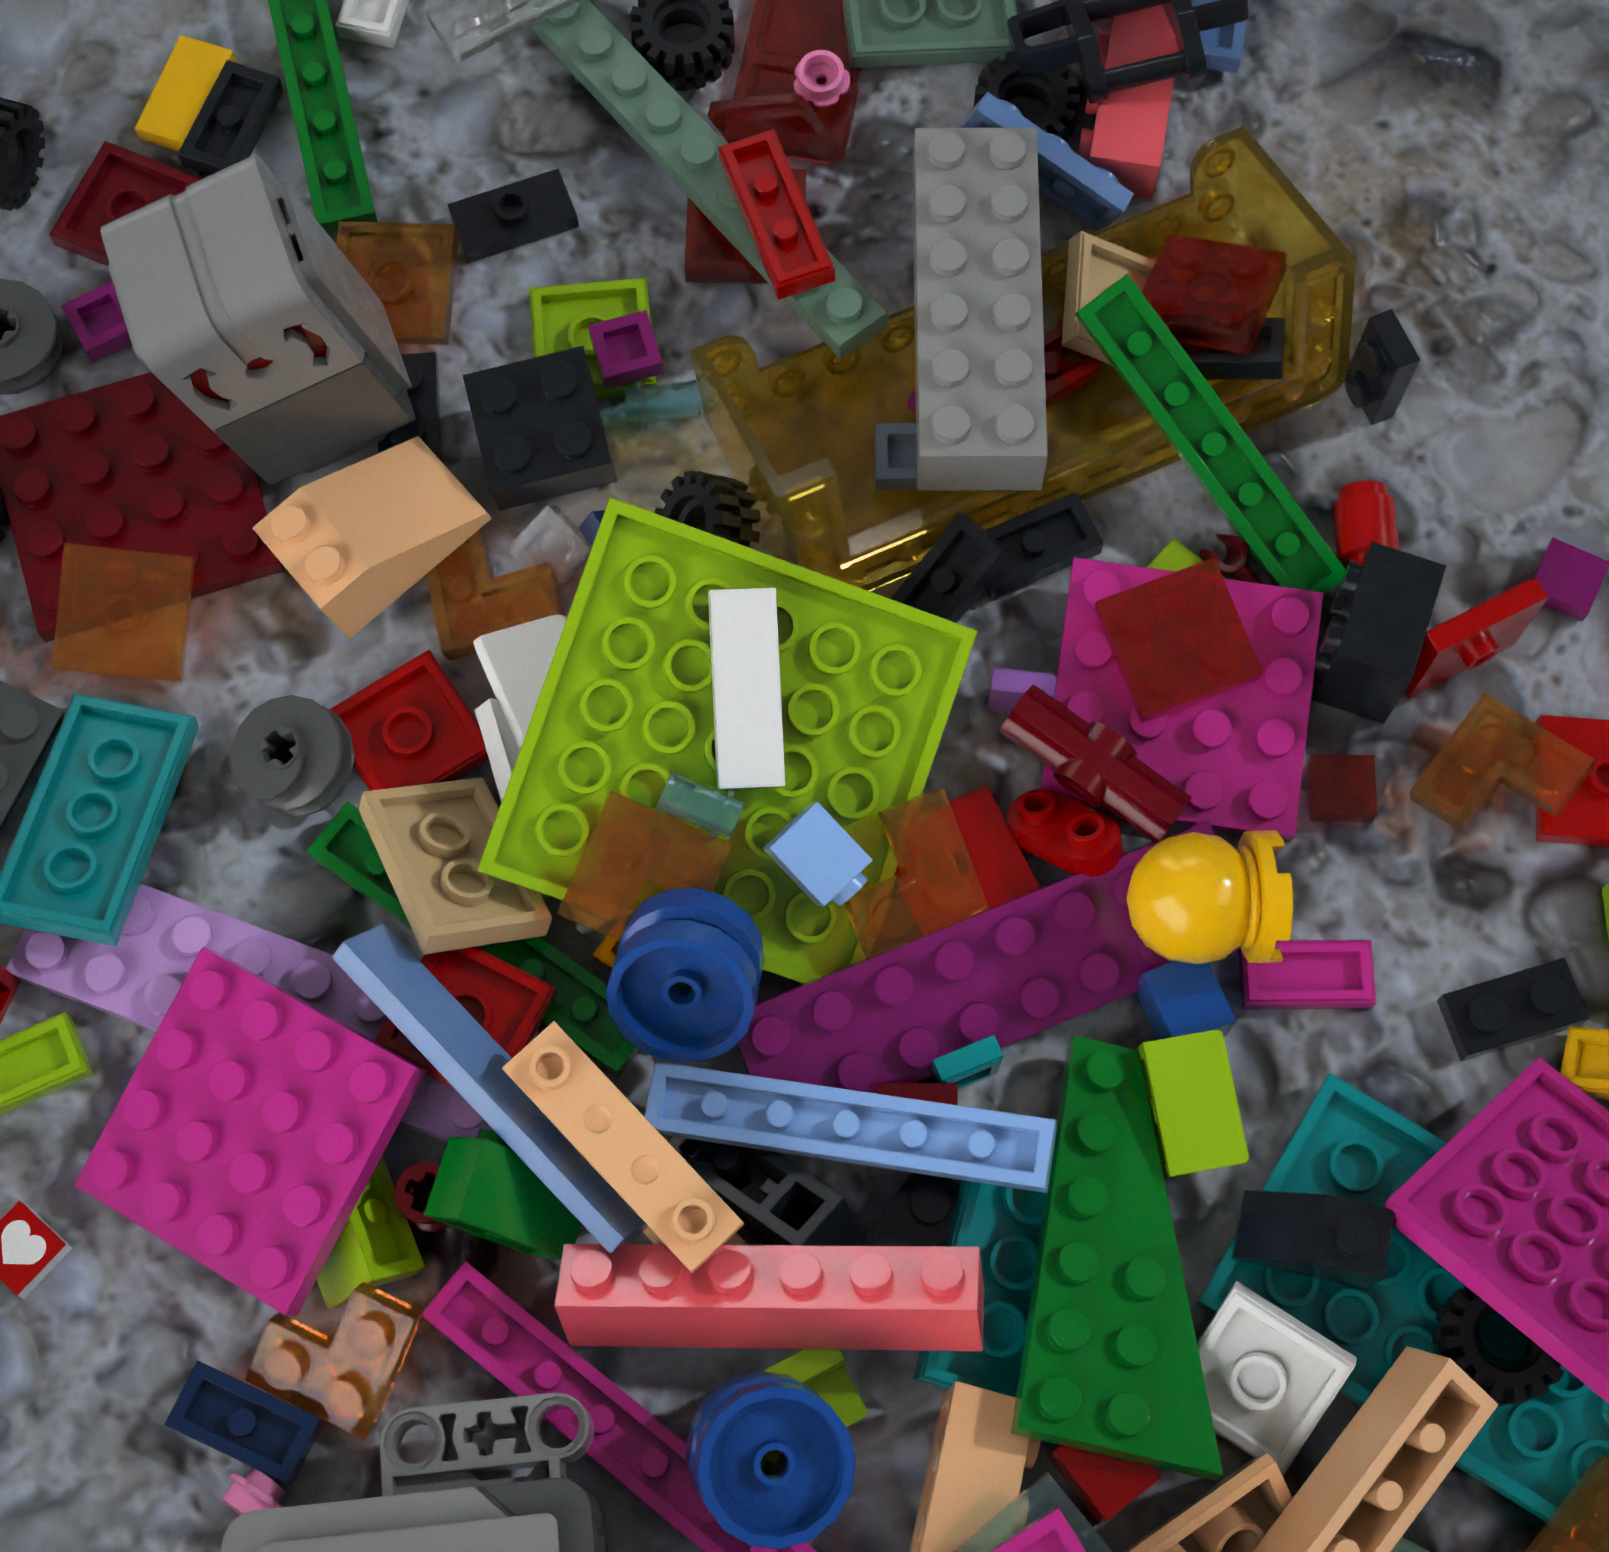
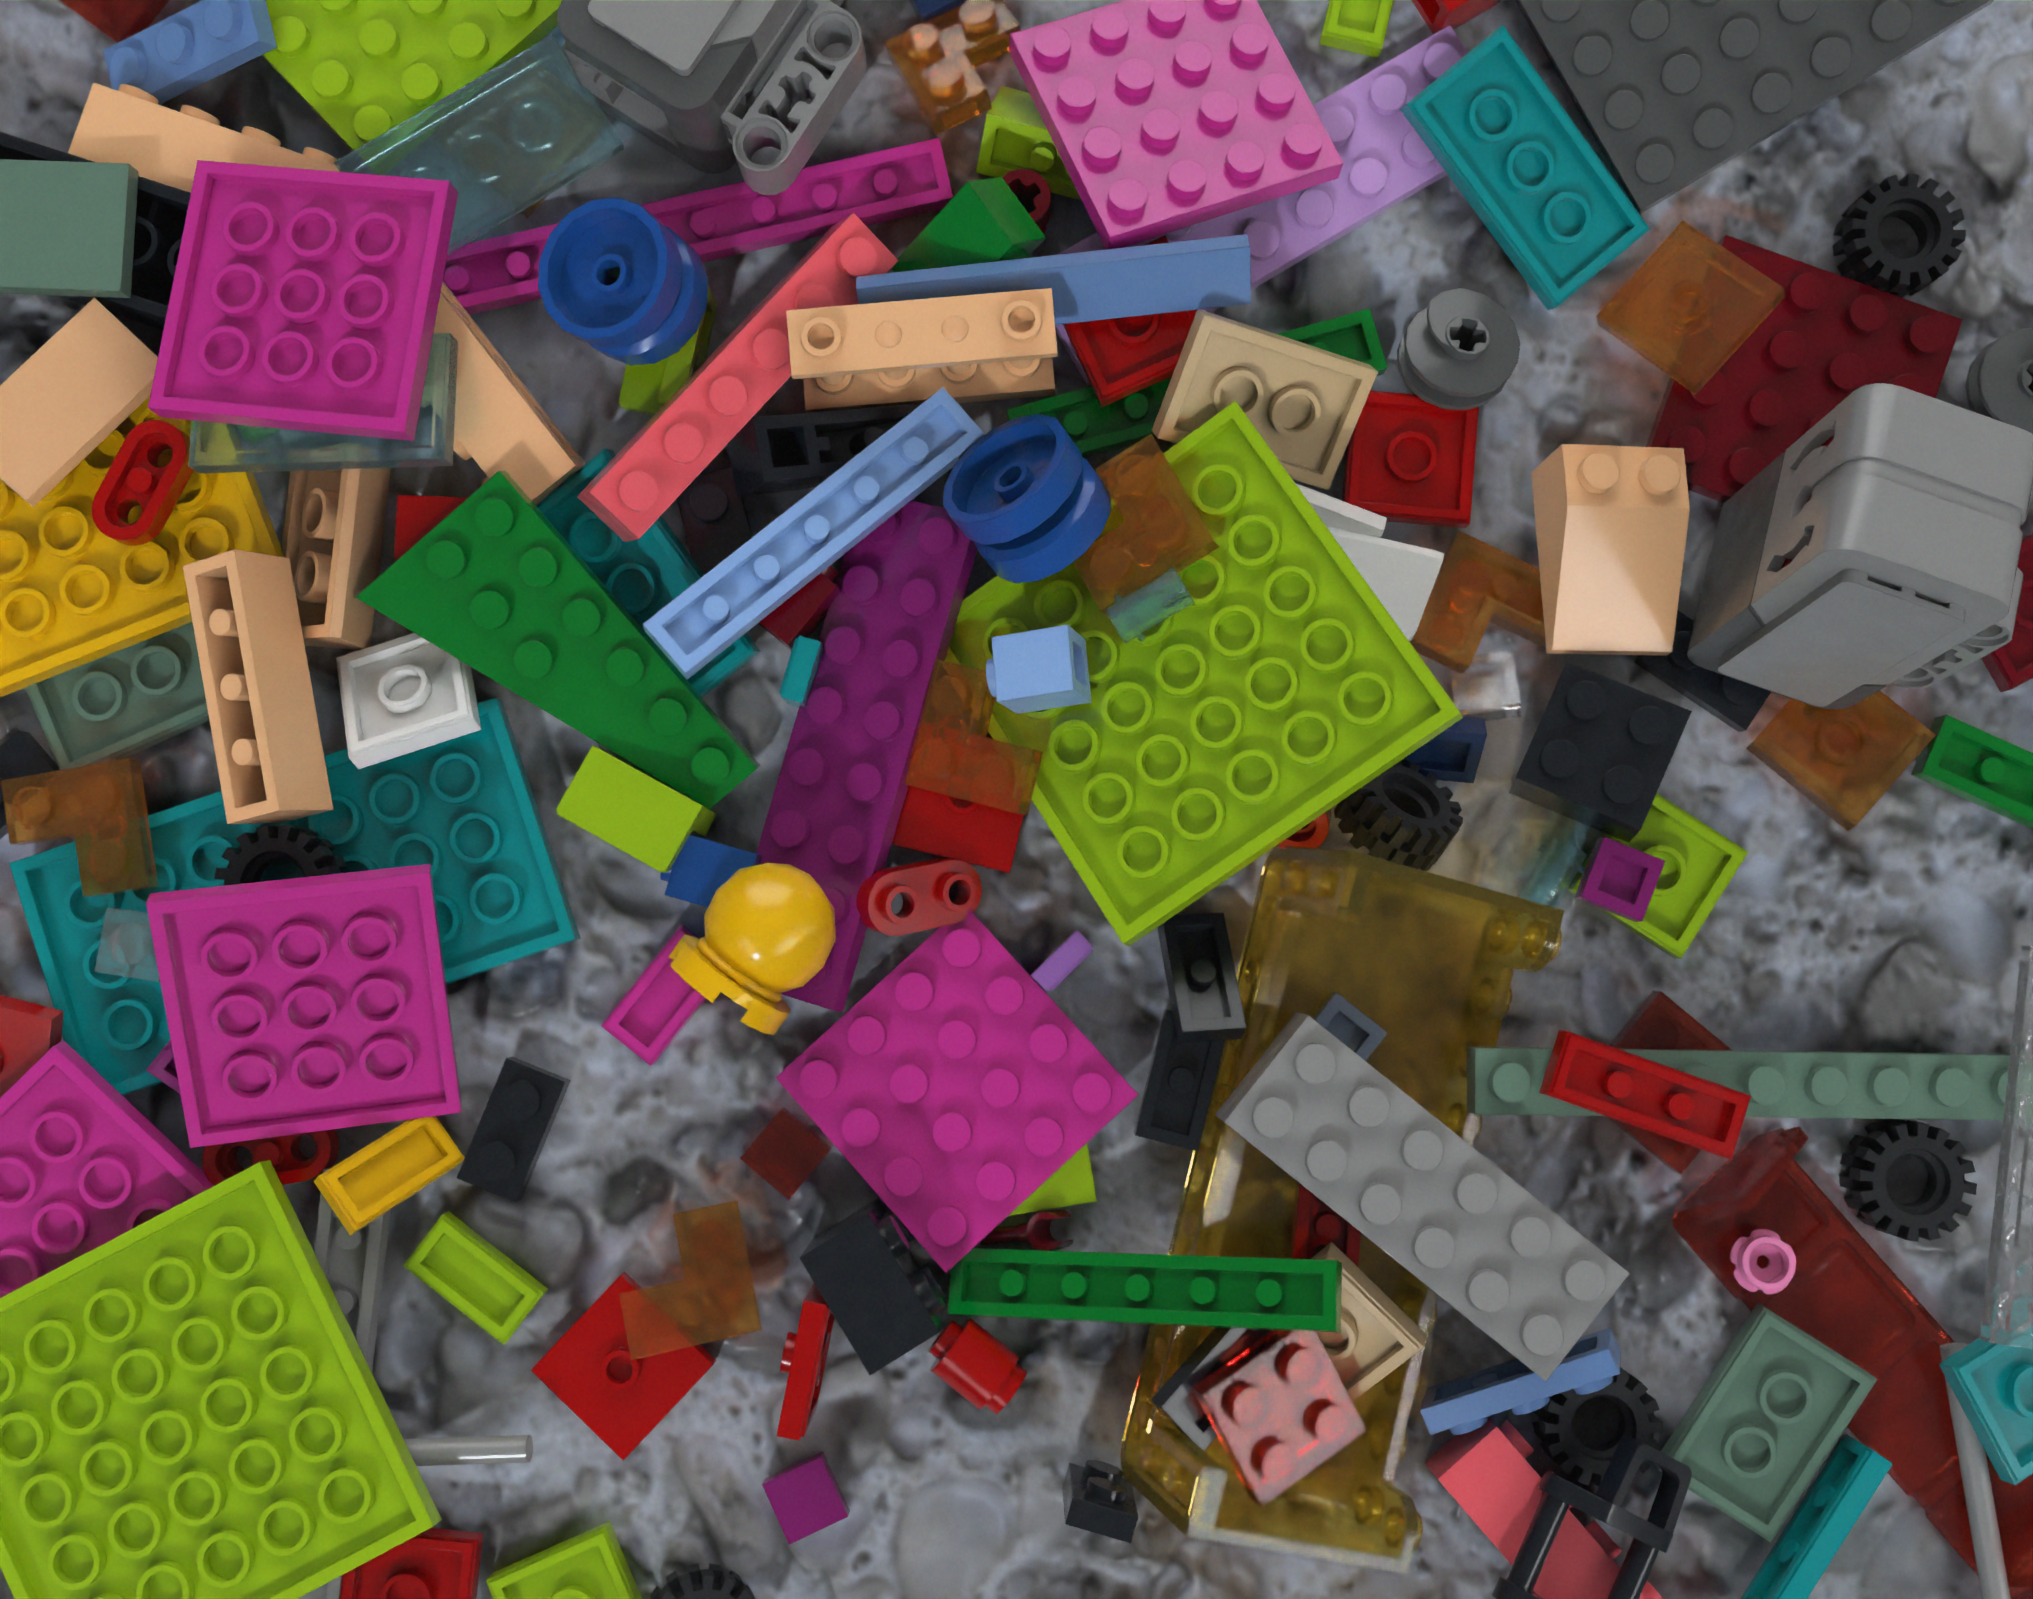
camera: 130 degrees right, 15 degrees up
black plate [447,168,579,263] -> none
white tile [708,588,785,790] -> none
dark red piece [999,684,1192,842] -> none
clear red plate [1094,558,1263,723] -> none
black slope [1232,1190,1395,1290] -> none

